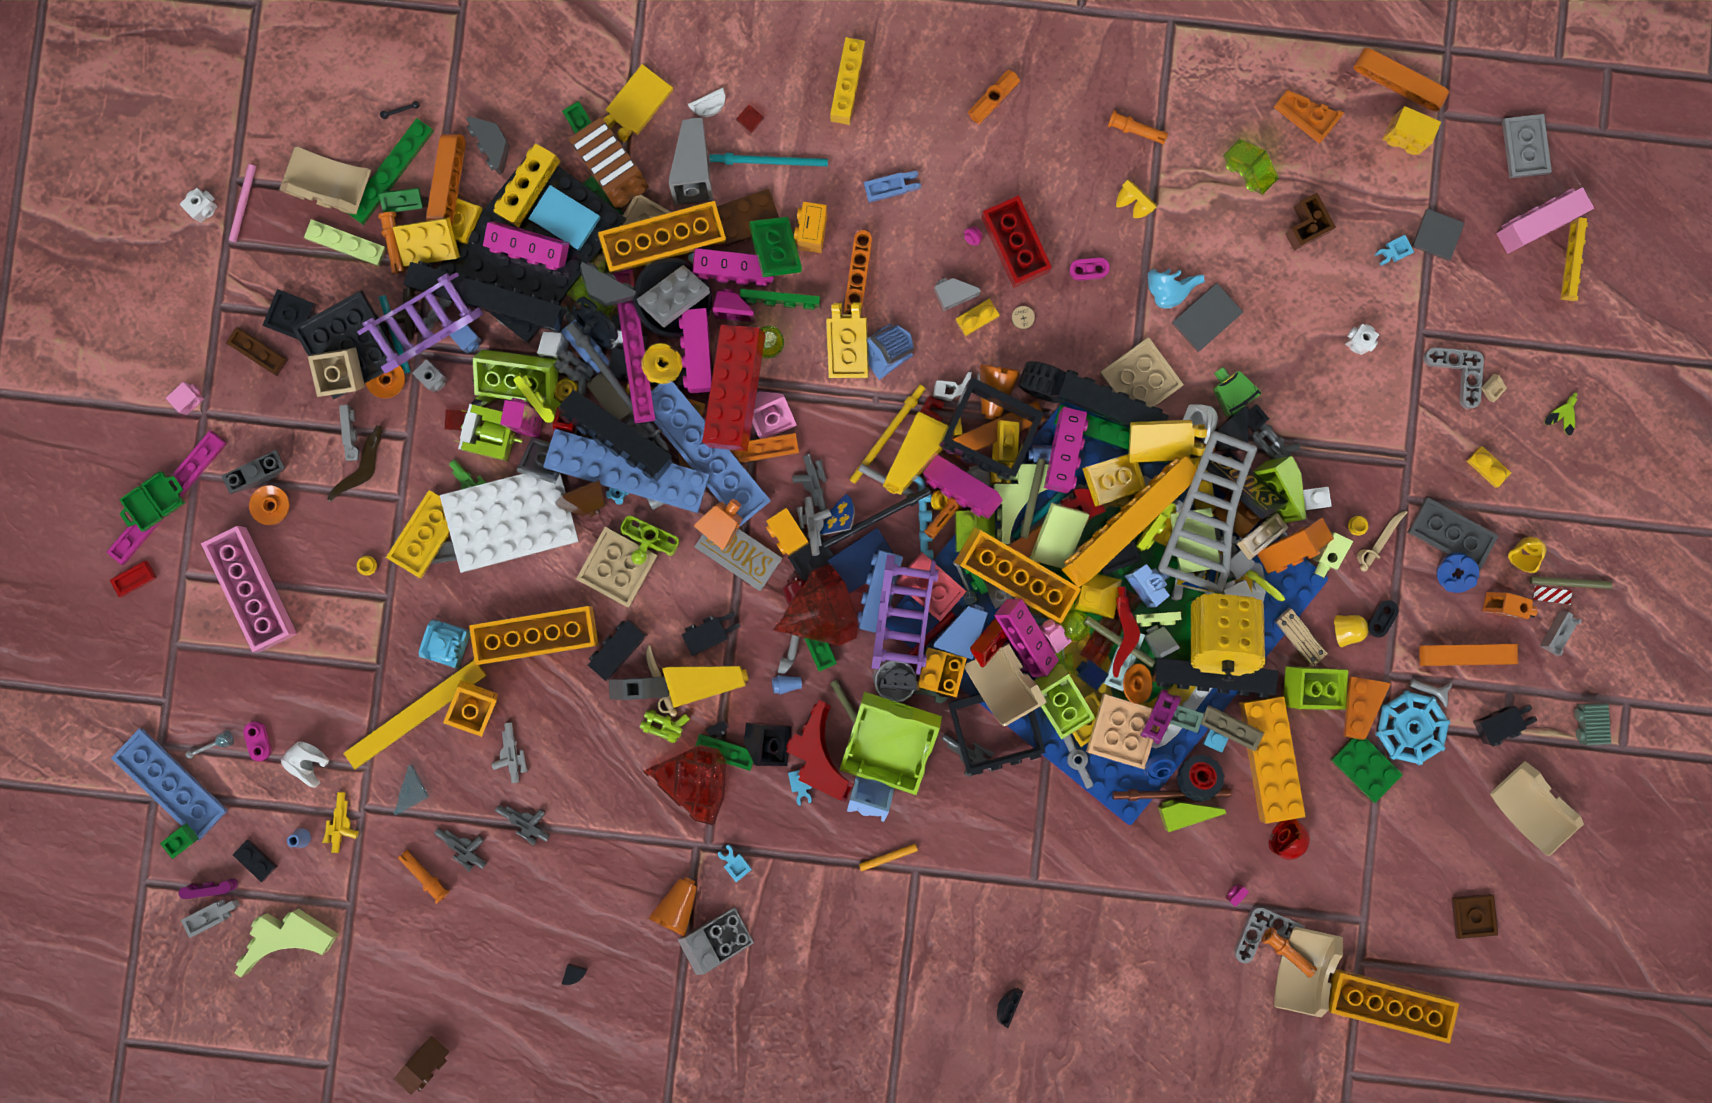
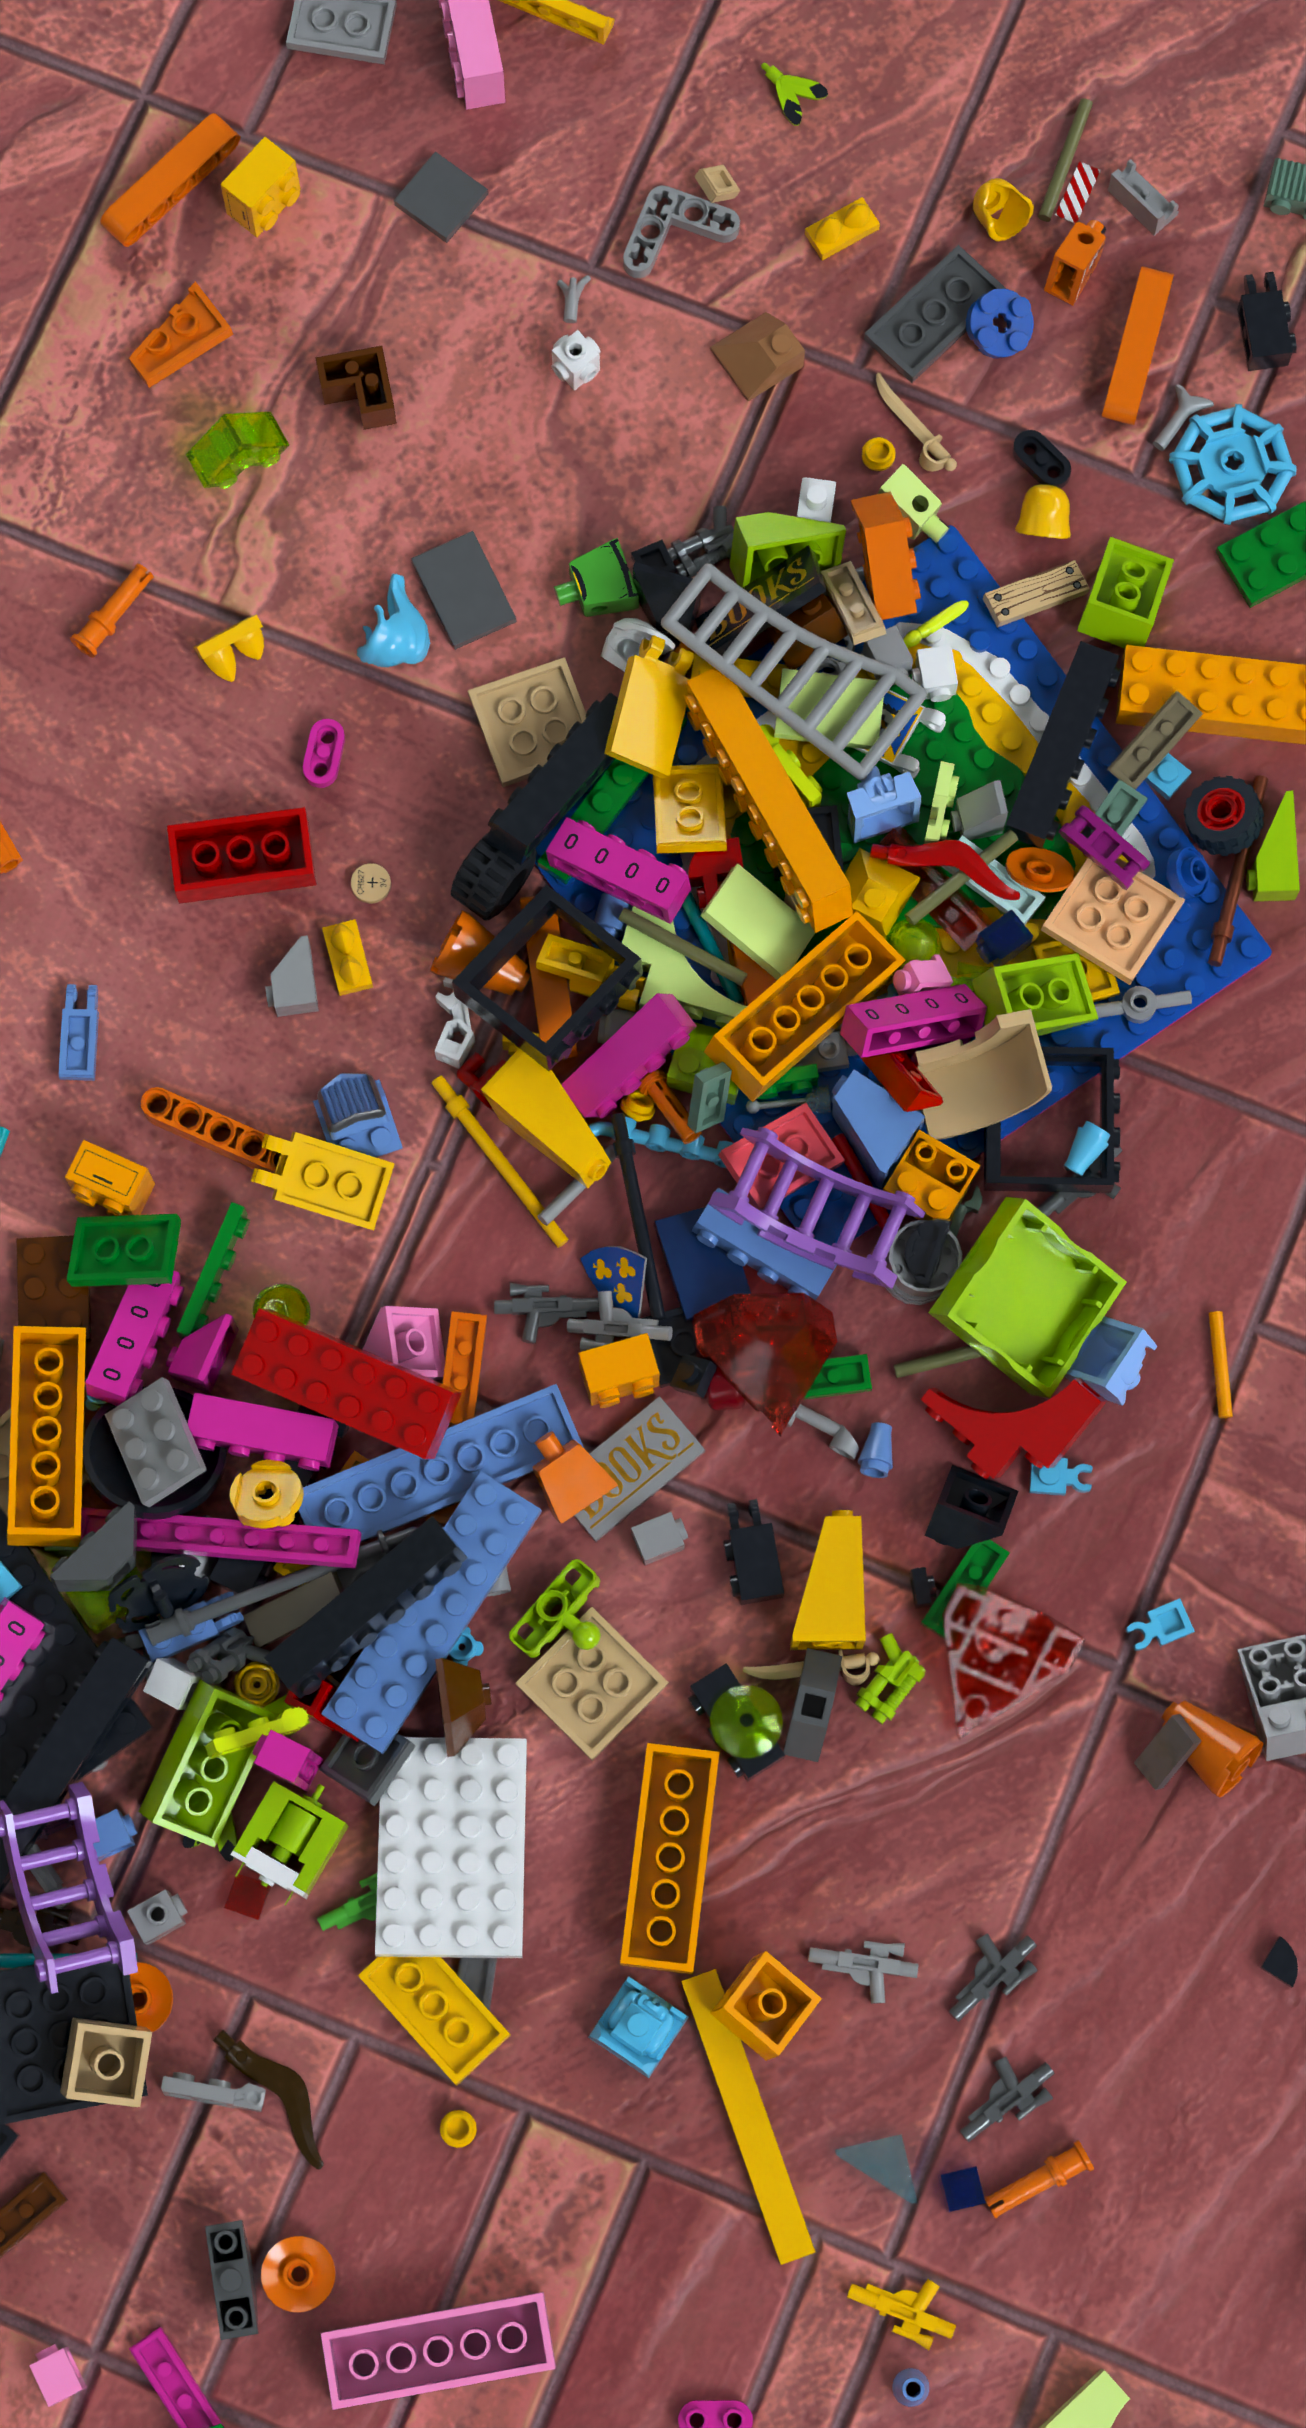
camera: 75 degrees left, 10 degrees down
white helmet [281,741,329,788] -> none
dark pink plate [964,226,983,245] -> none
yellow piece [1191,593,1265,682] -> none
orange wing [1343,676,1391,740] -> none
medium azure plate [1374,235,1414,266] -> none
none -> light grey bar [557,275,591,323]
none -> light grey brick [631,1512,688,1565]
none -> black plate [670,1354,718,1398]
none -> sand green plate [687,1062,732,1133]
none -> medium nougat slope [710,312,805,401]
none -> clear neon green dish [710,1685,783,1758]
none -> clear blue brick [938,2166,986,2212]
none -> medium azure cone [1064,1121,1111,1176]
none -> flat silver tile [1134,1714,1202,1790]

